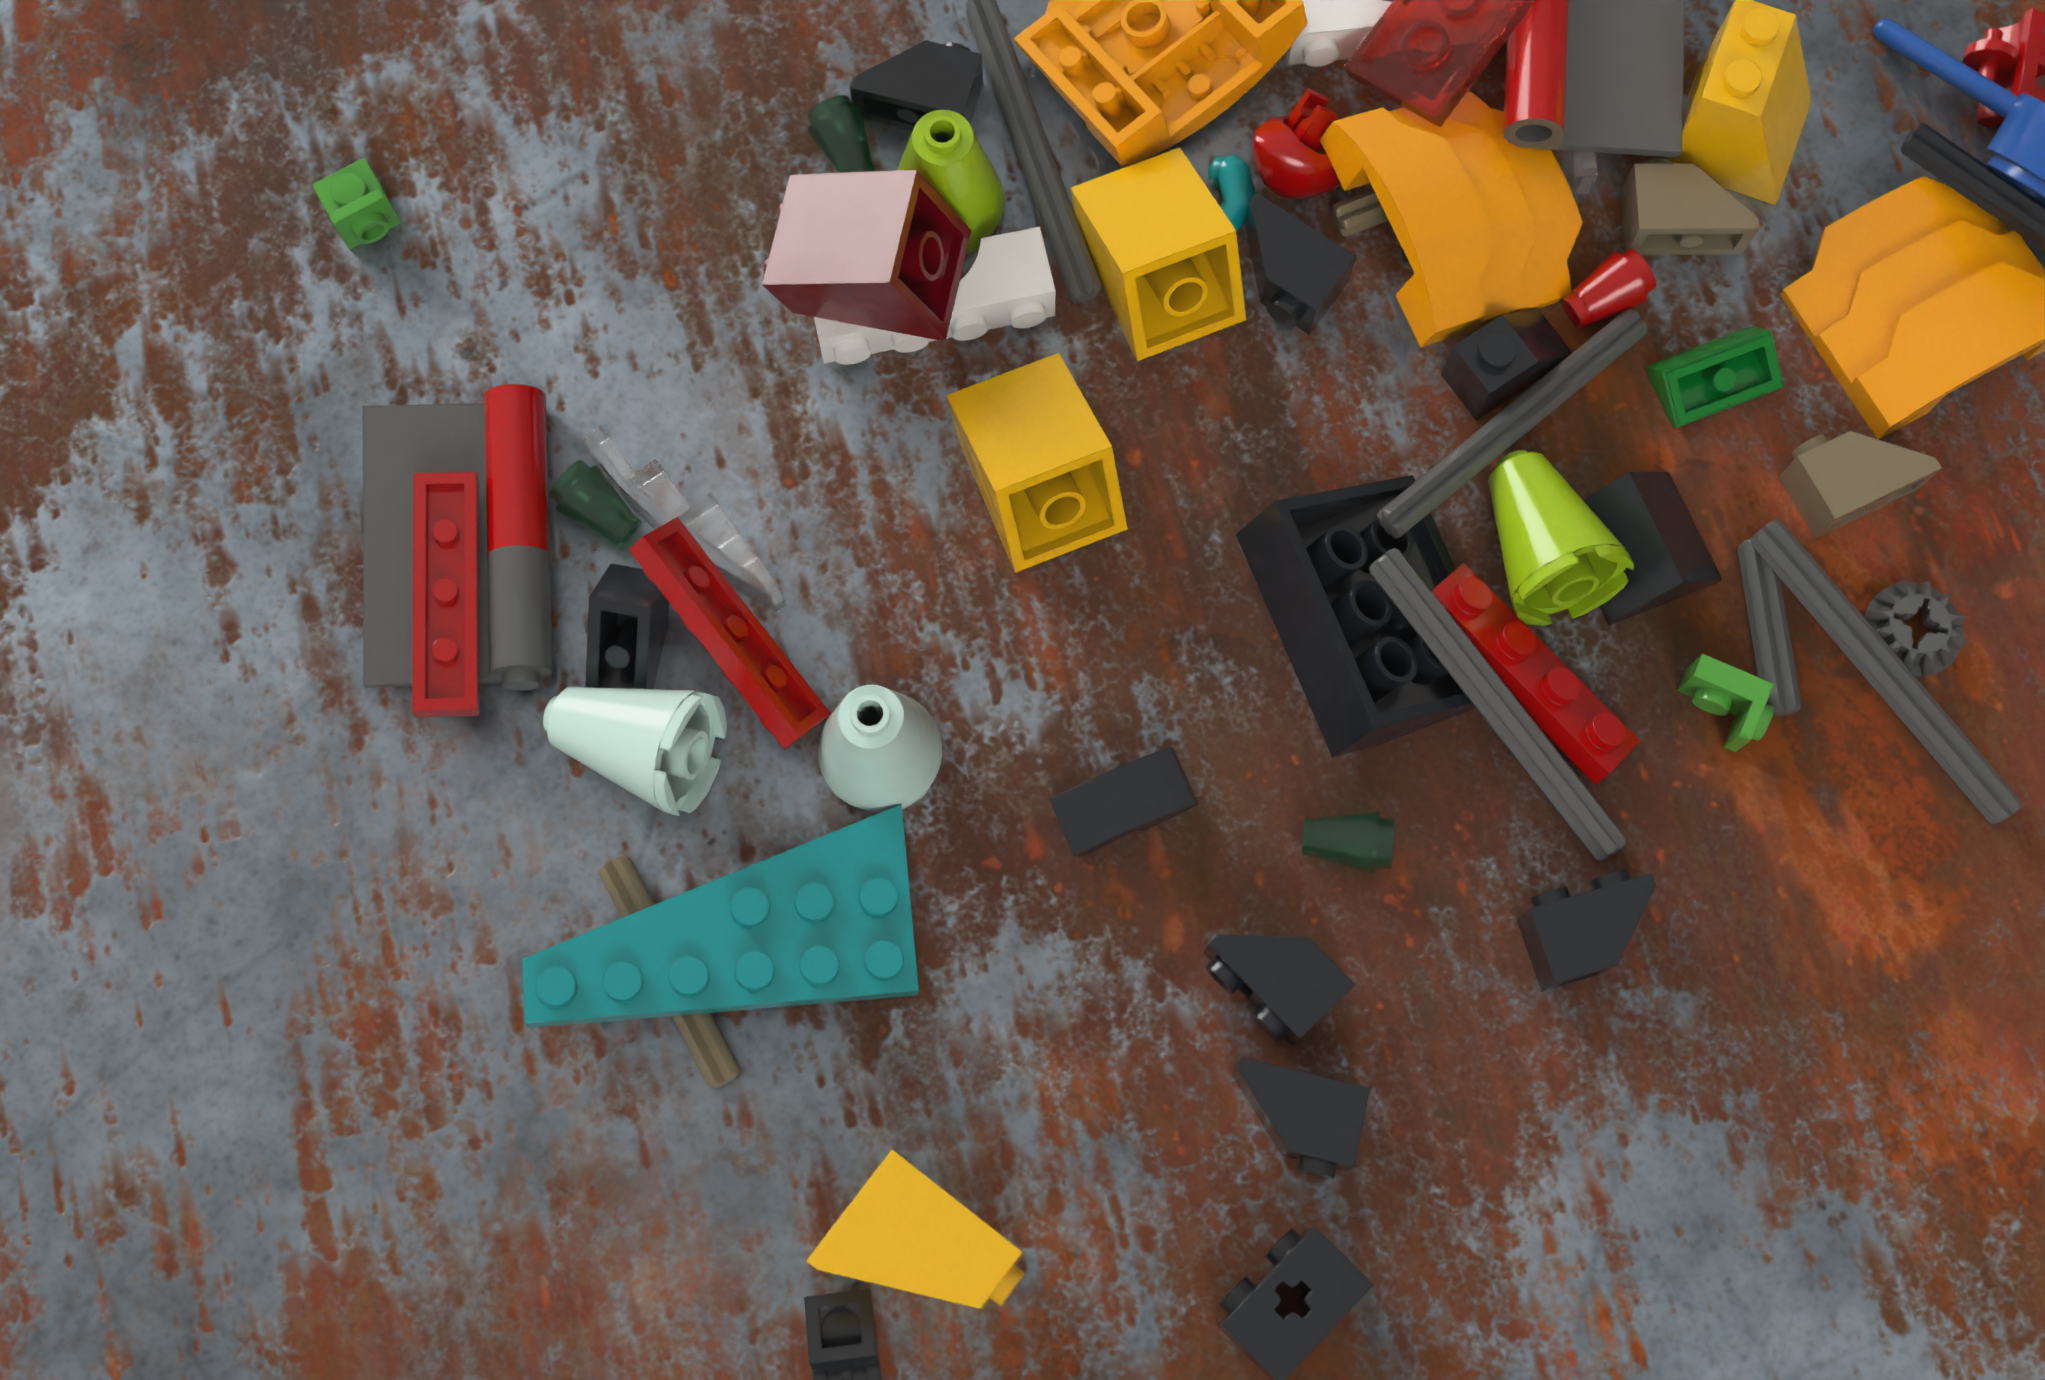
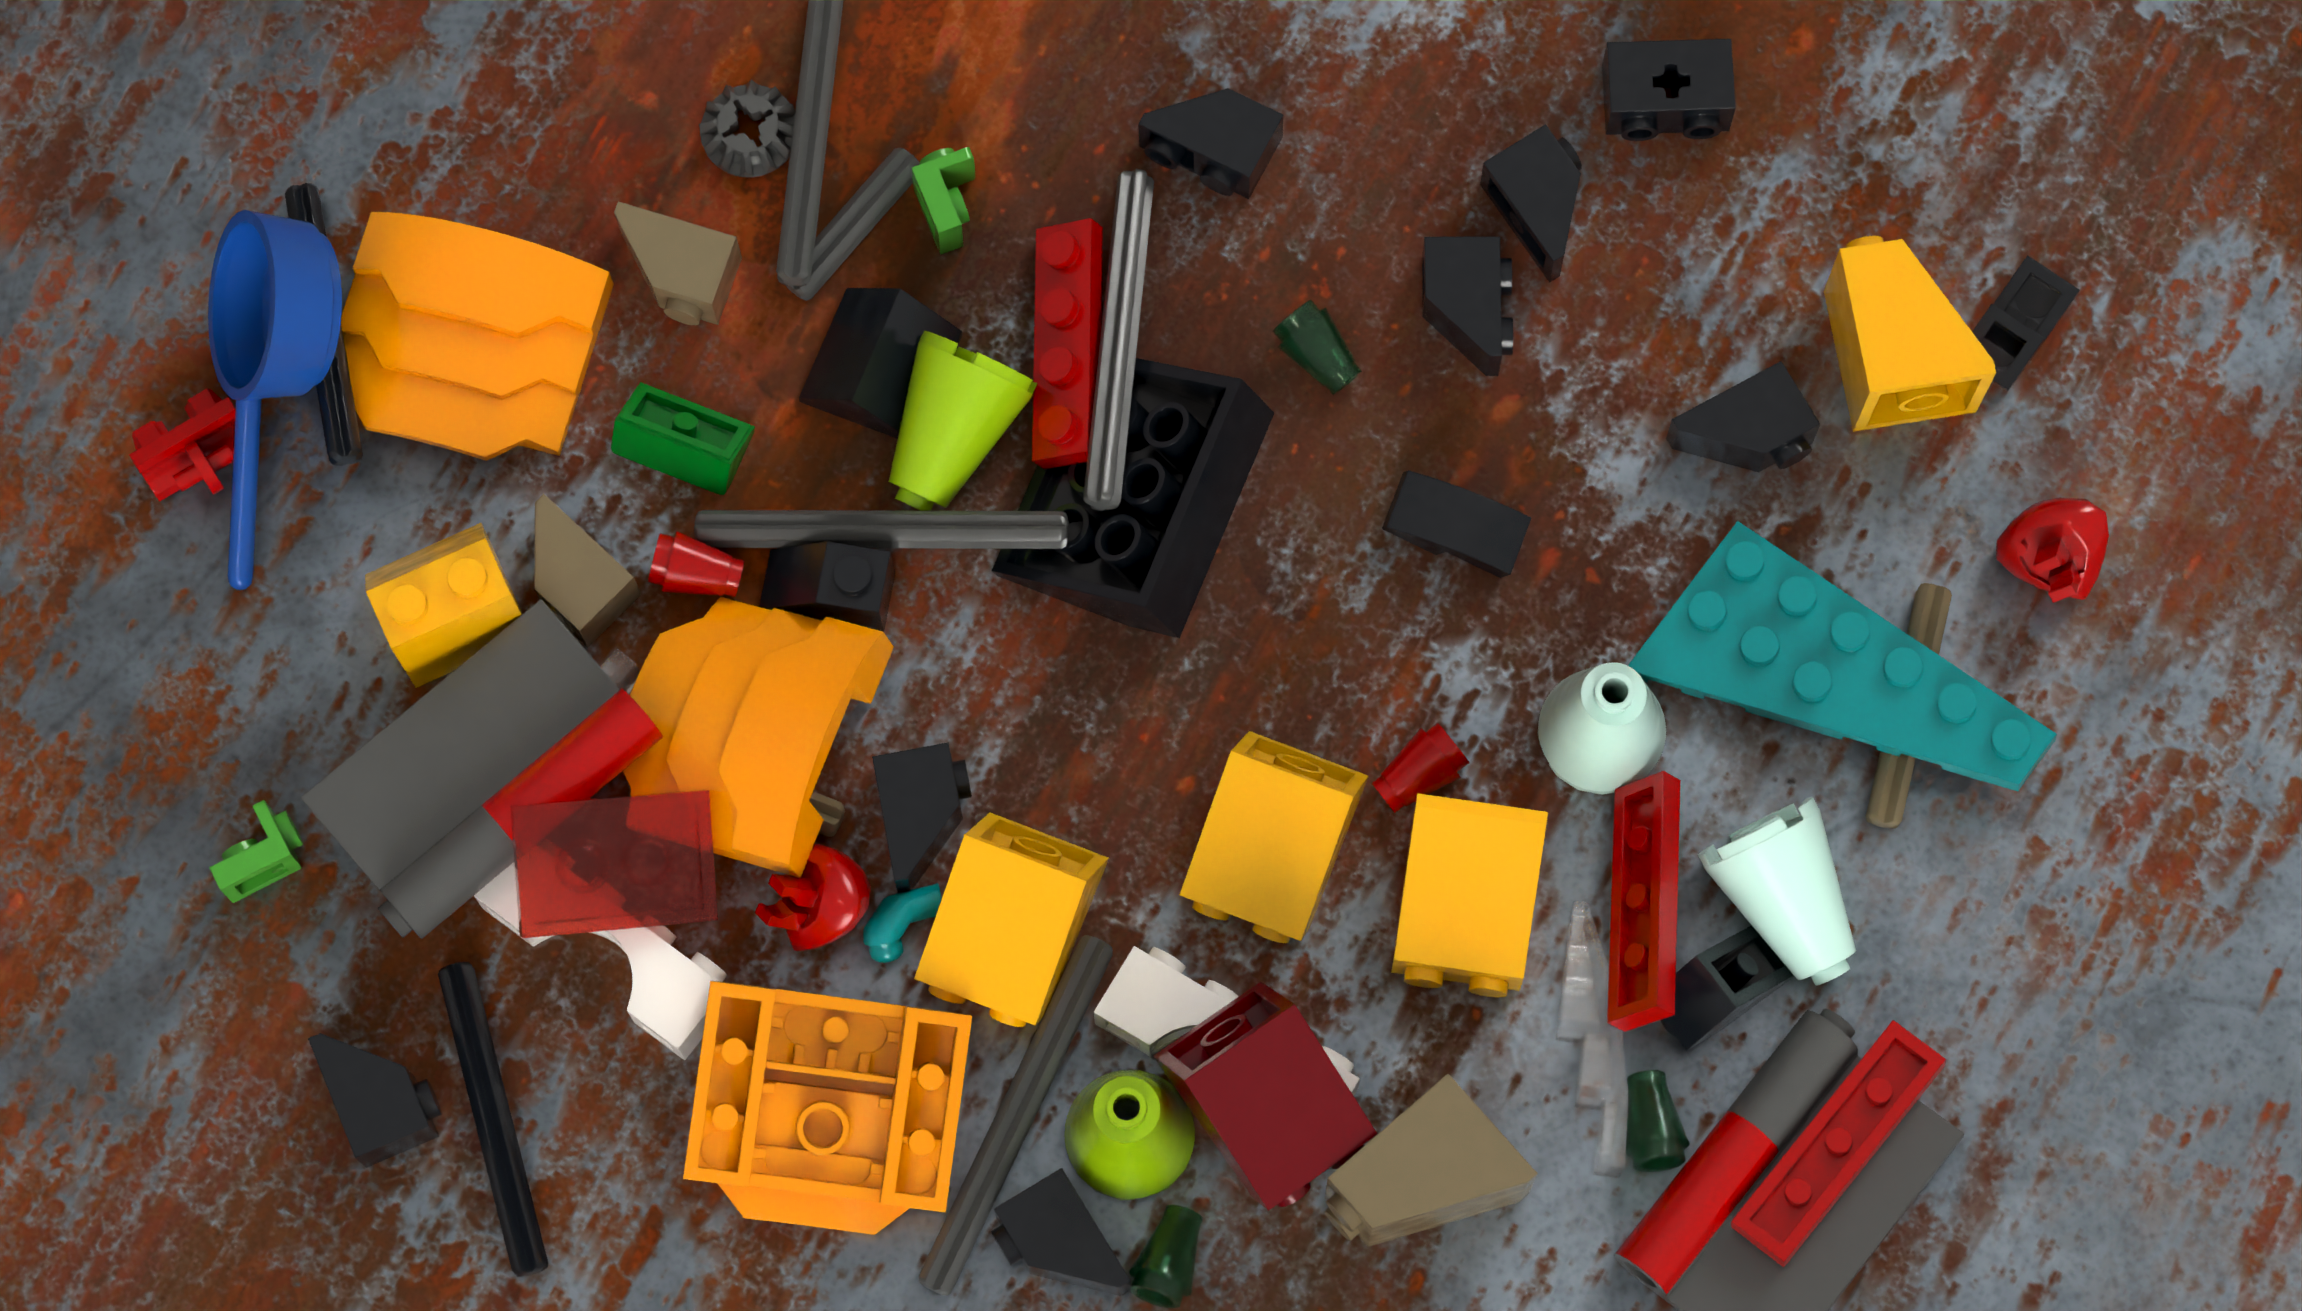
camera: 135 degrees left, 0 degrees up
none -> dark tan slope [1324,1074,1538,1247]
none -> red cone [1371,723,1470,813]
none -> yellow slope [1391,793,1548,998]
none -> black slope [1666,361,1820,472]
none -> red piece [1996,497,2109,603]

